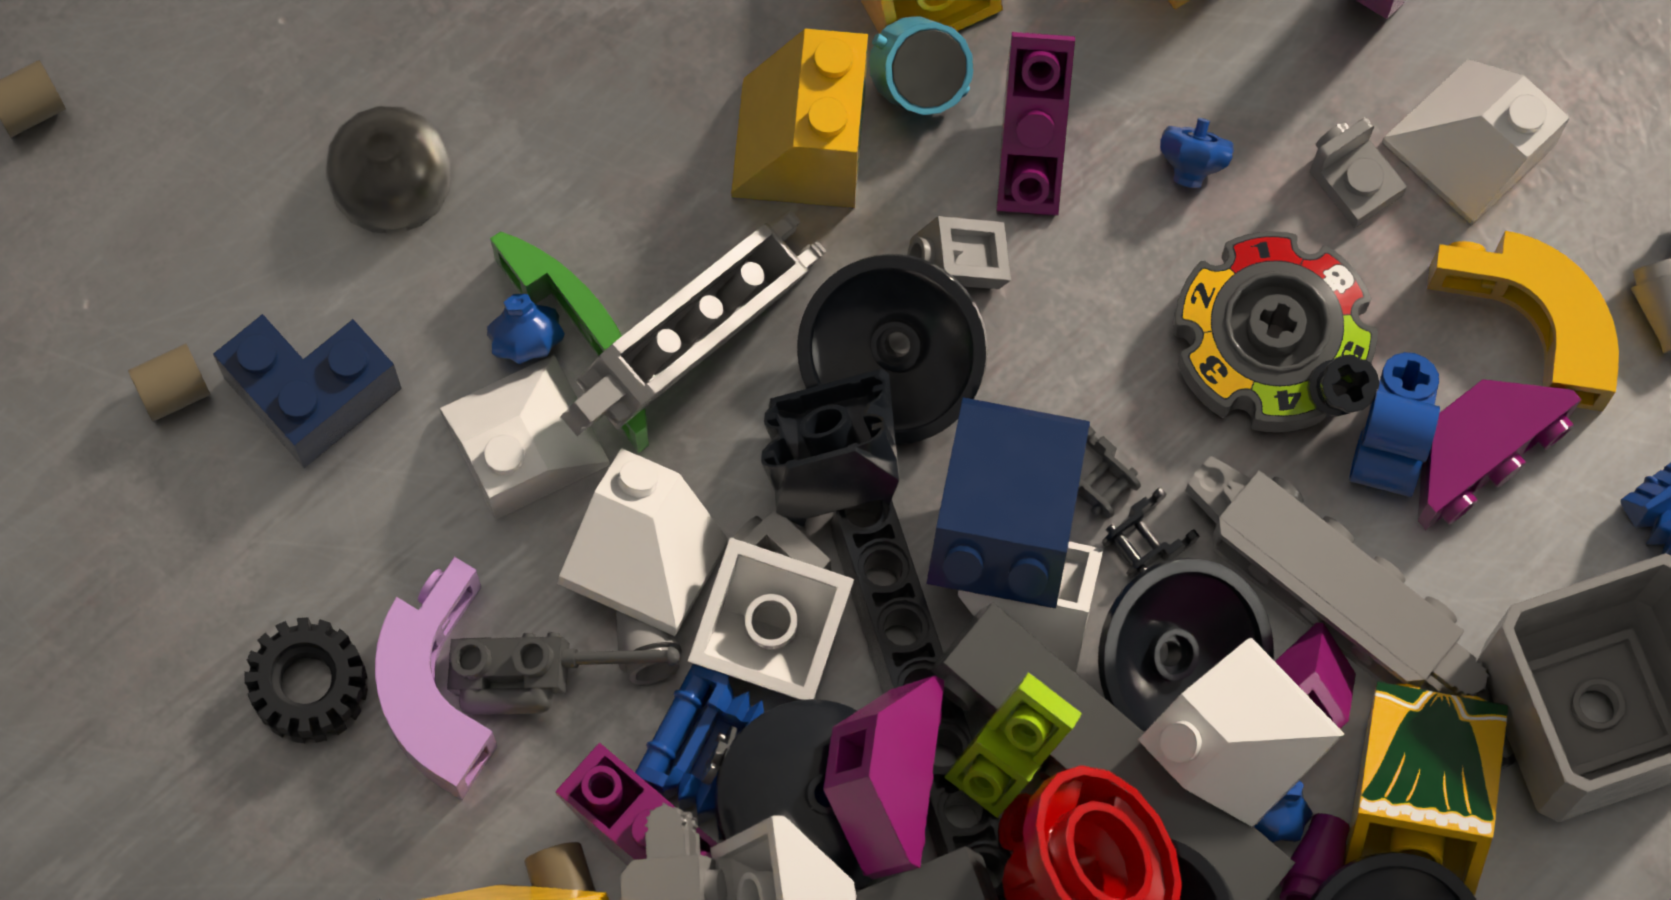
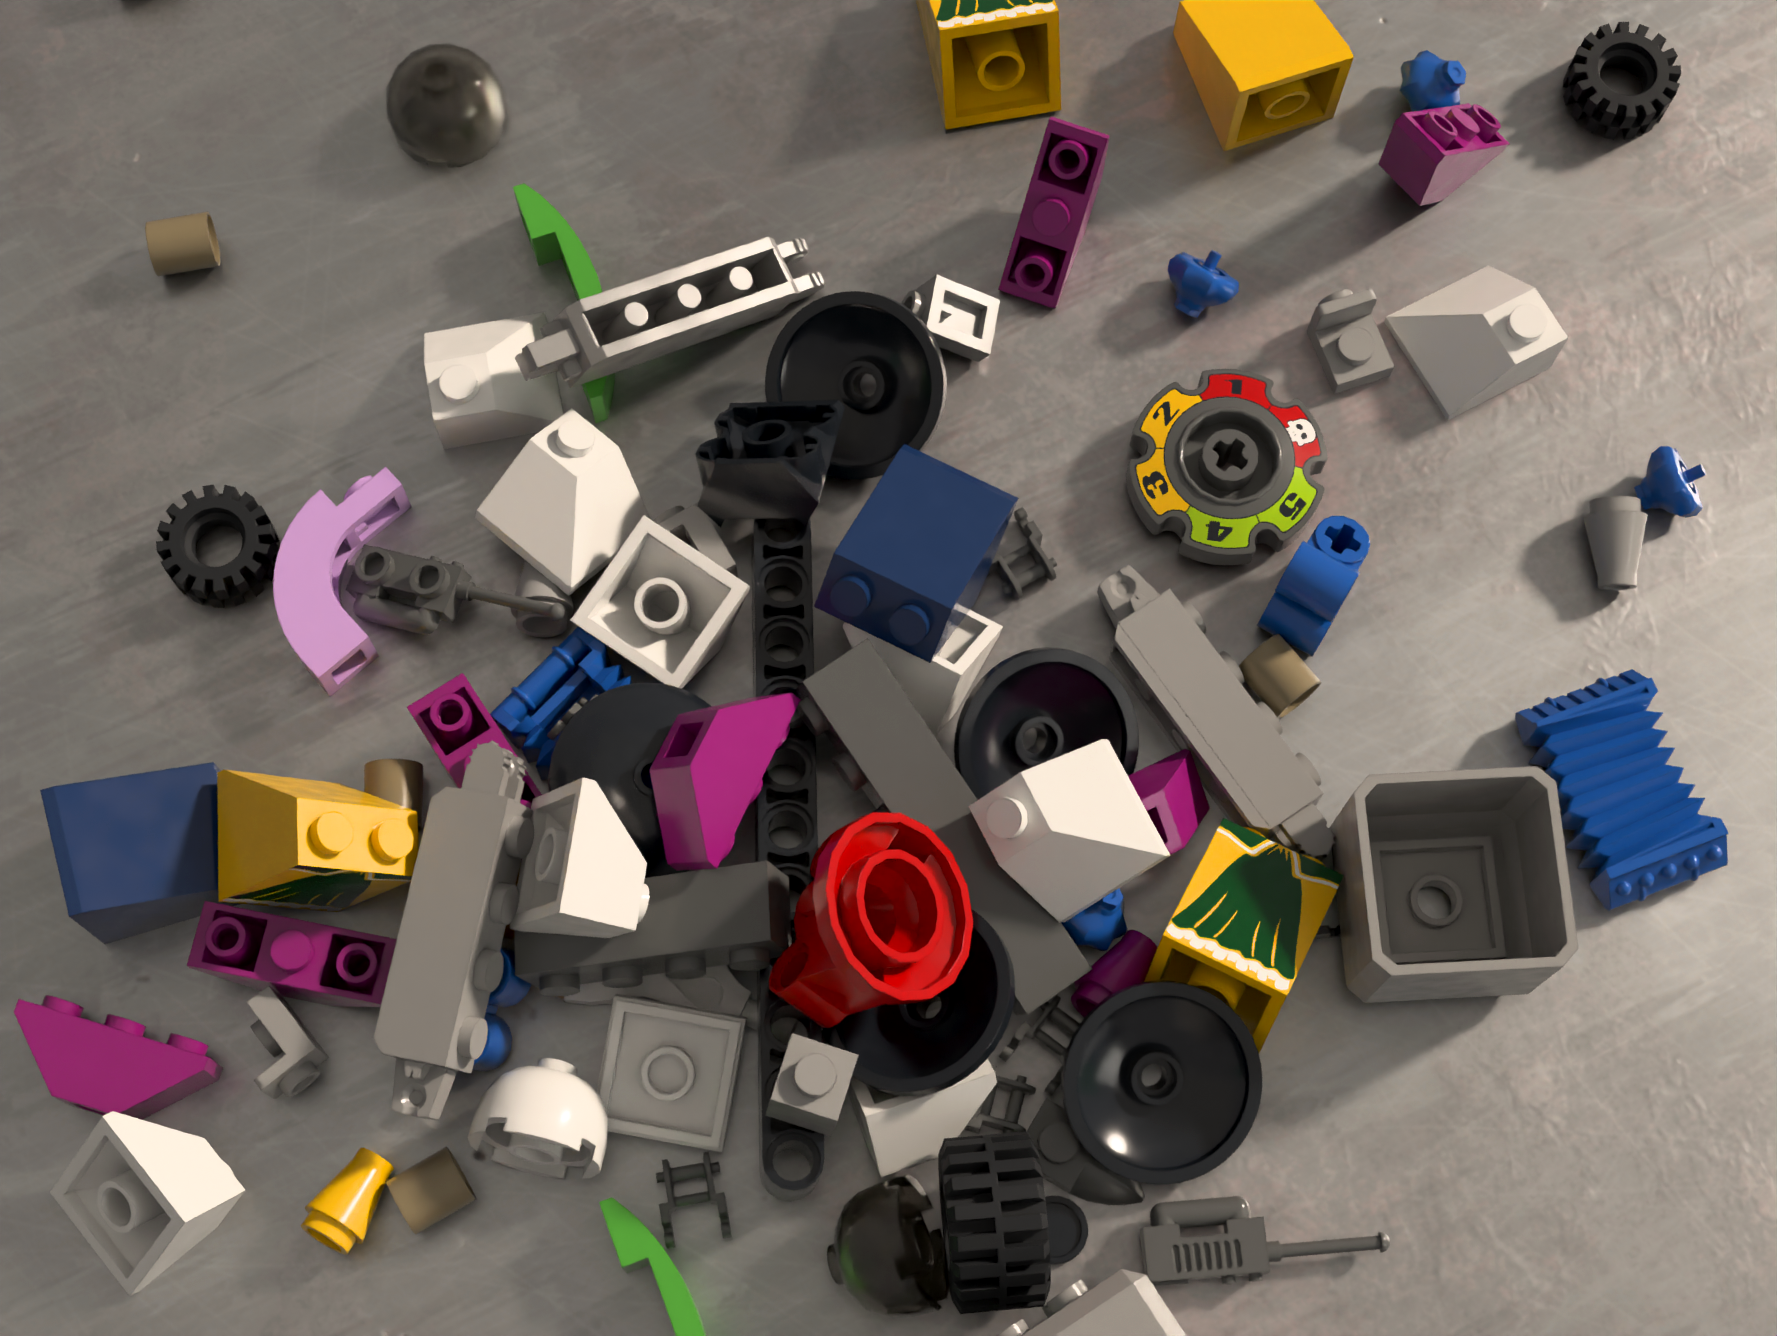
camera: 15 degrees right, 0 degrees up
dark blue brick [213,314,402,468] -> none
blue piece [487,294,565,364] -> none
yellow slope [731,29,868,208] -> none
piece [869,16,973,115] -> none
lime slope [944,672,1082,818] -> none
black piece [1102,487,1200,578] -> none
black bush [1307,354,1379,417] -> none
magenta slope [1417,379,1581,530] -> none
yellow arch [1427,231,1619,412] -> none
none -> dark tan beam [1239,634,1321,719]

